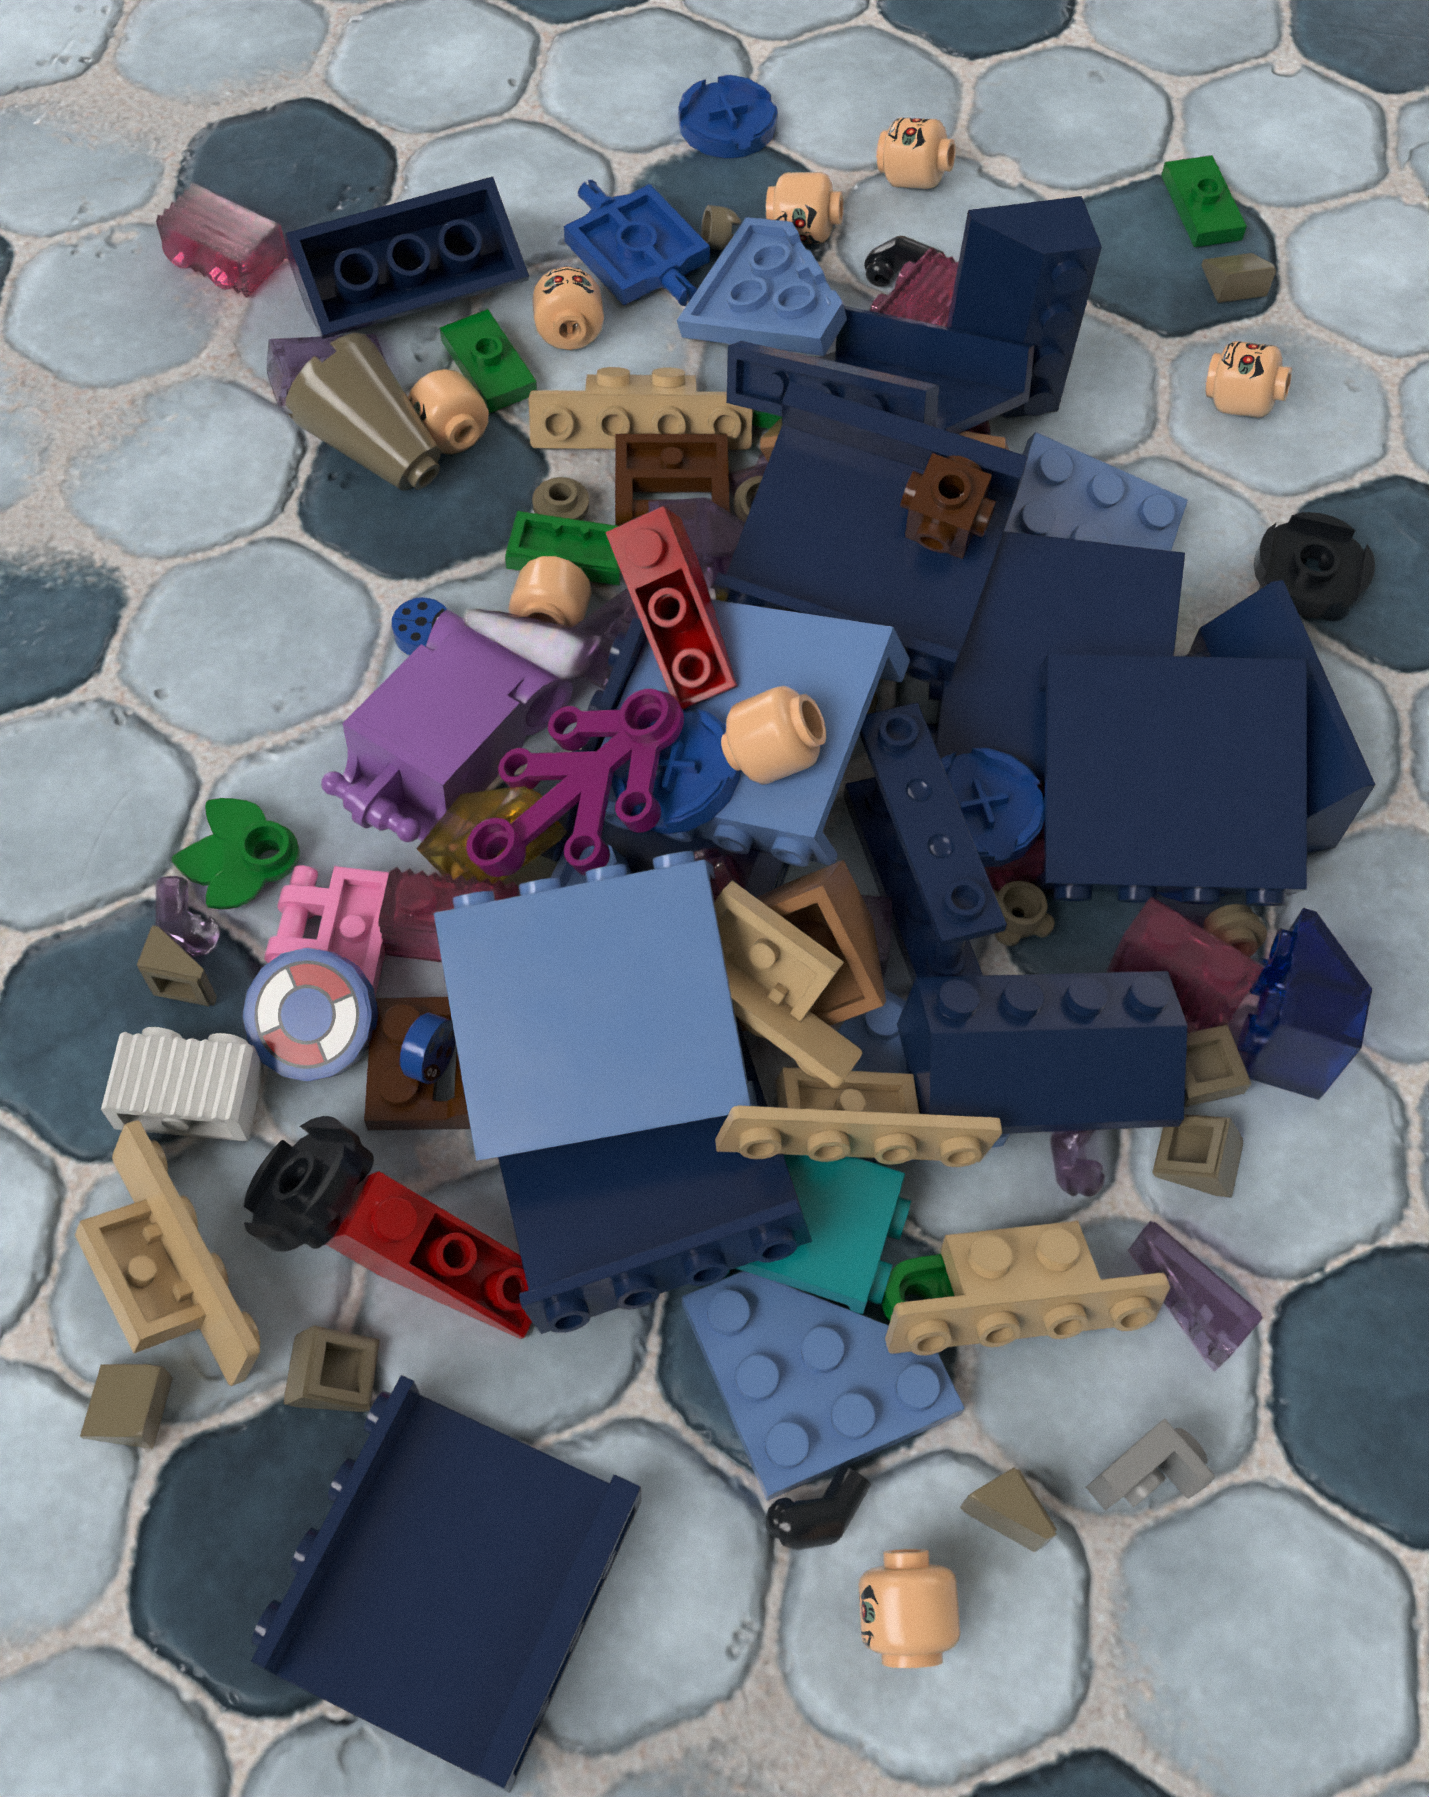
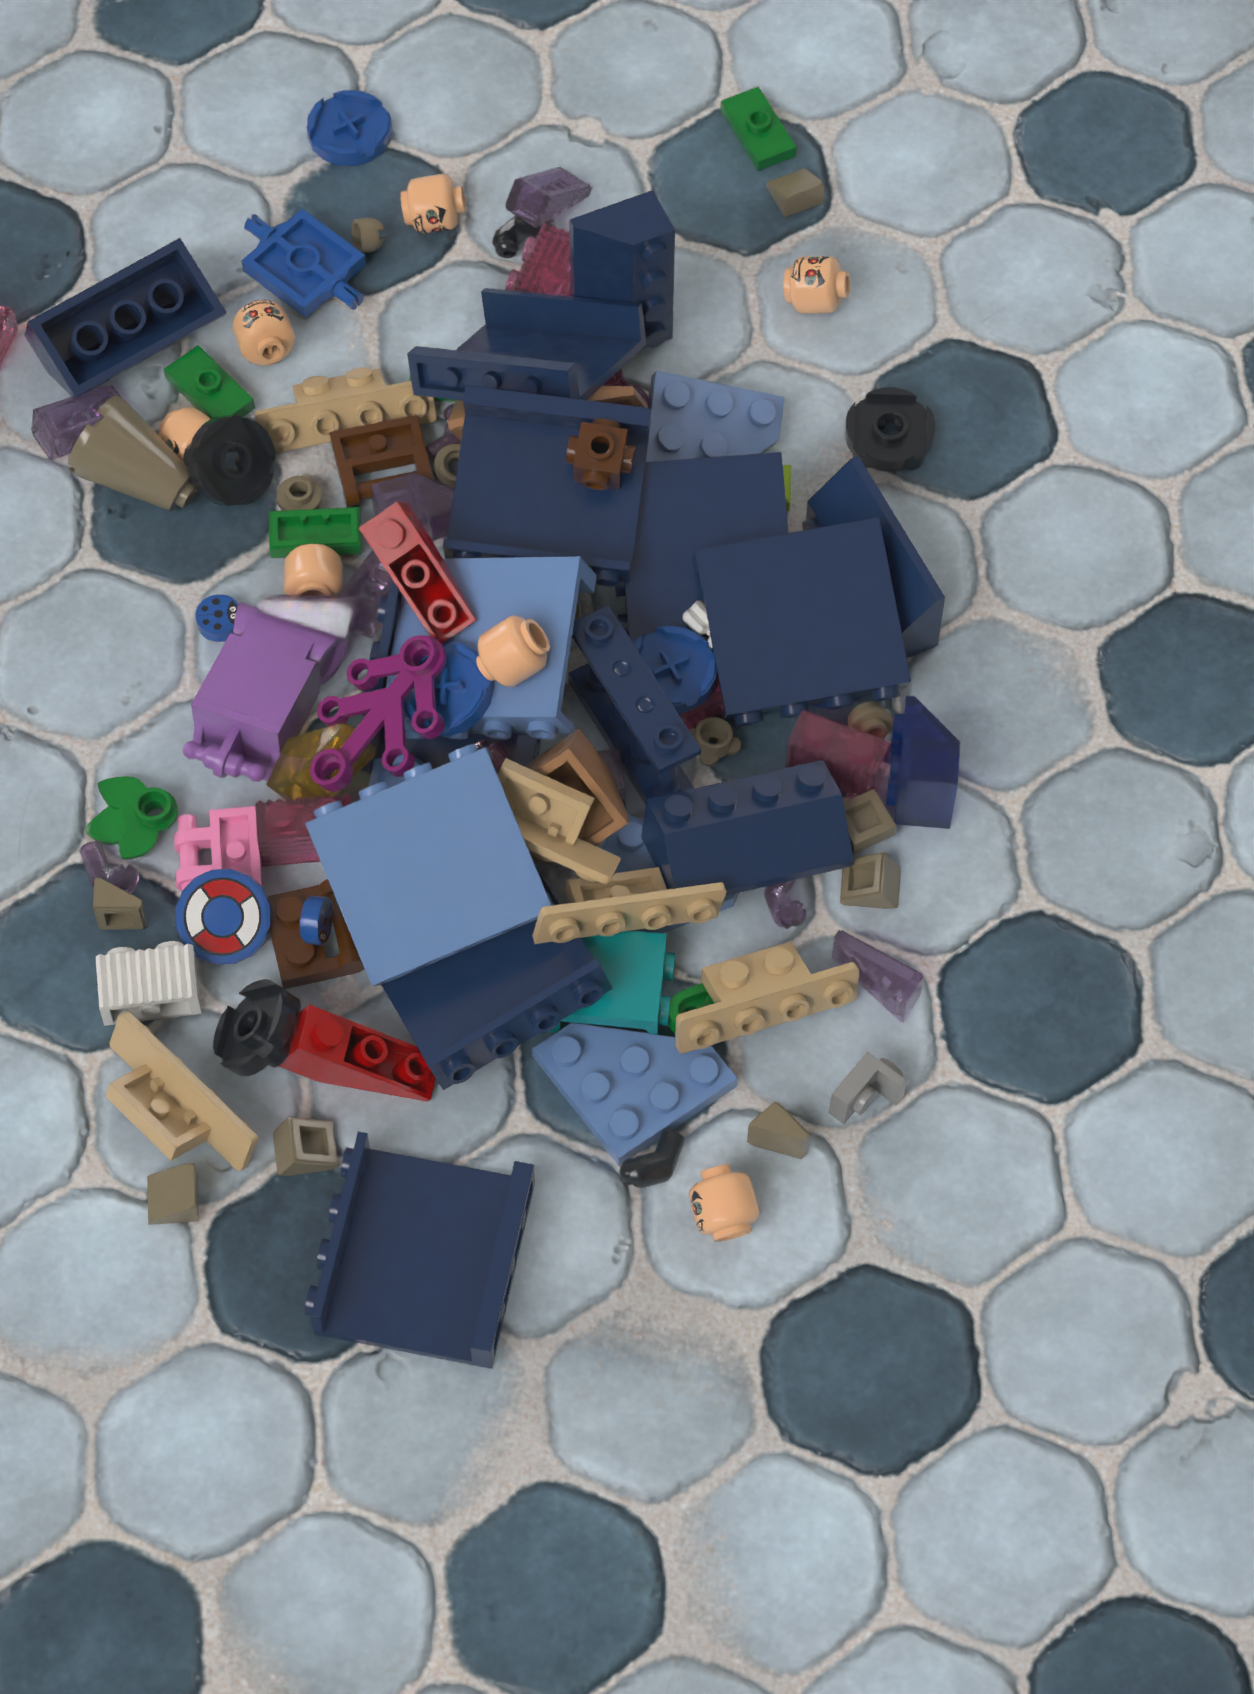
camera: 10 degrees left, 0 degrees up
medium blue plate [676,217,847,356] -> none
light nougat head [877,118,956,189] -> none
none -> black plate [184,415,275,506]
none -> clear purple slope [505,167,592,227]
none -> white piece [683,601,713,650]

